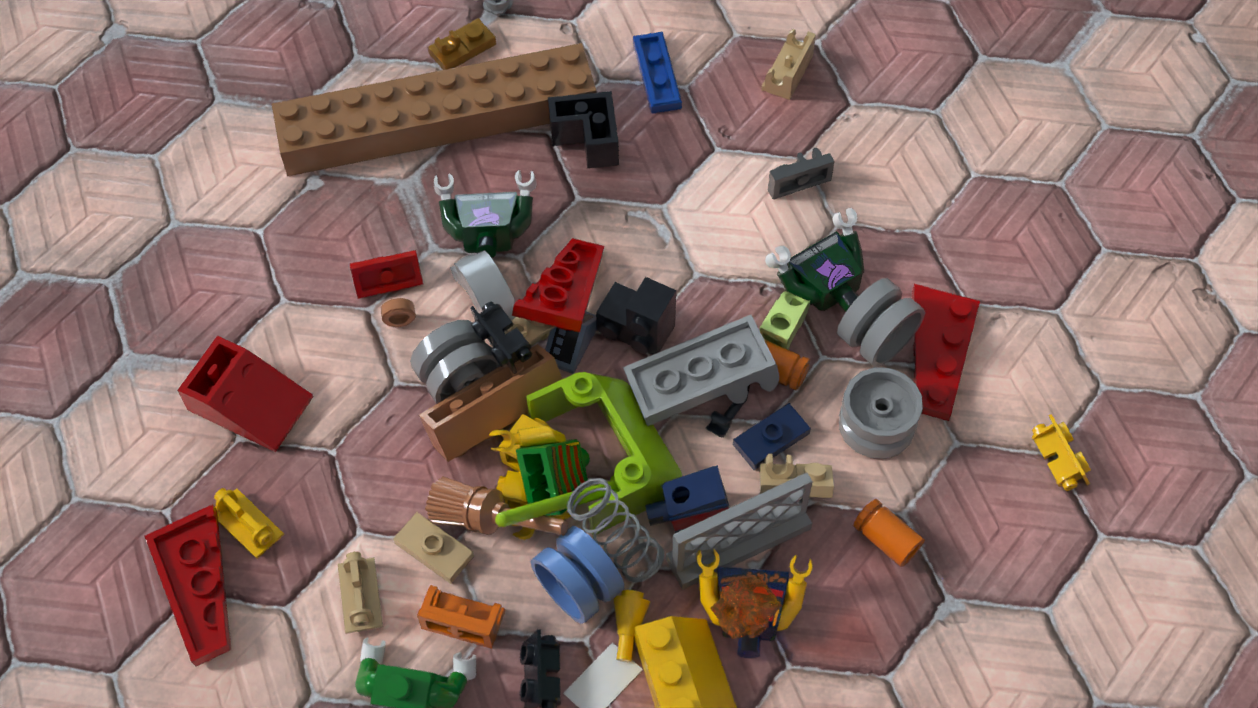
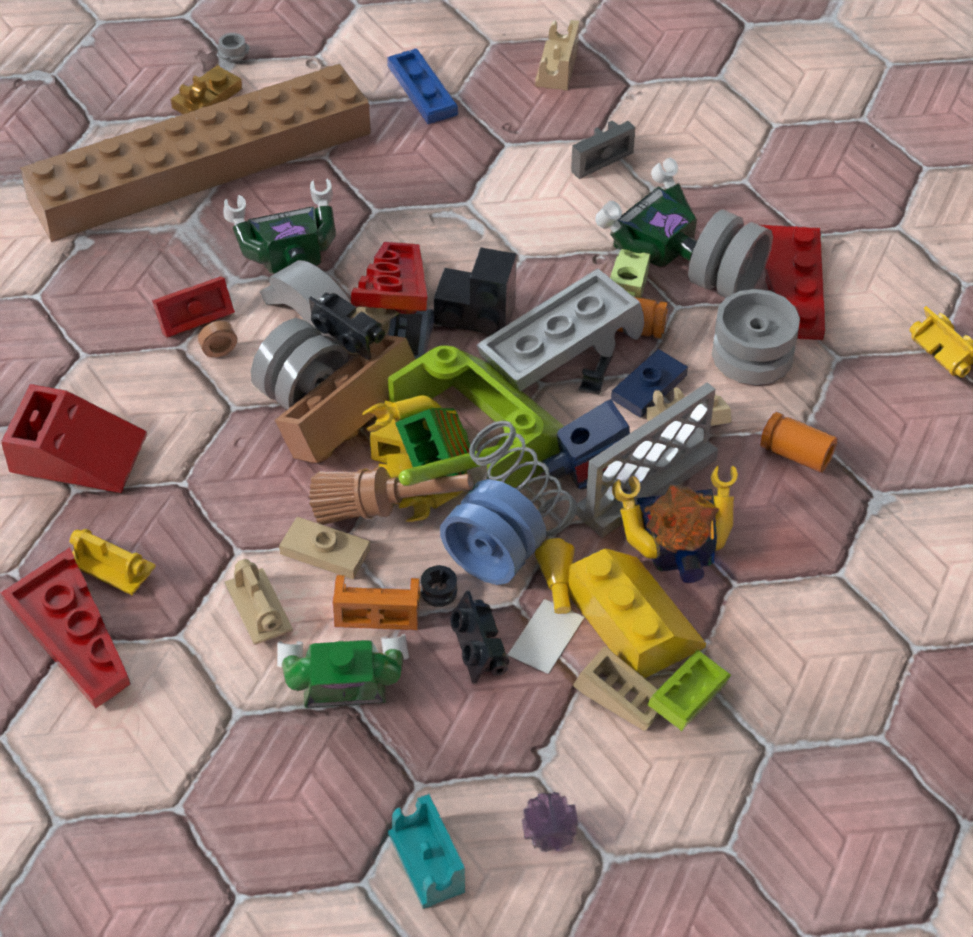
camera: 15 degrees left, 10 degrees down
black brick [548,91,619,169] -> none
none -> black bush [421,565,457,607]

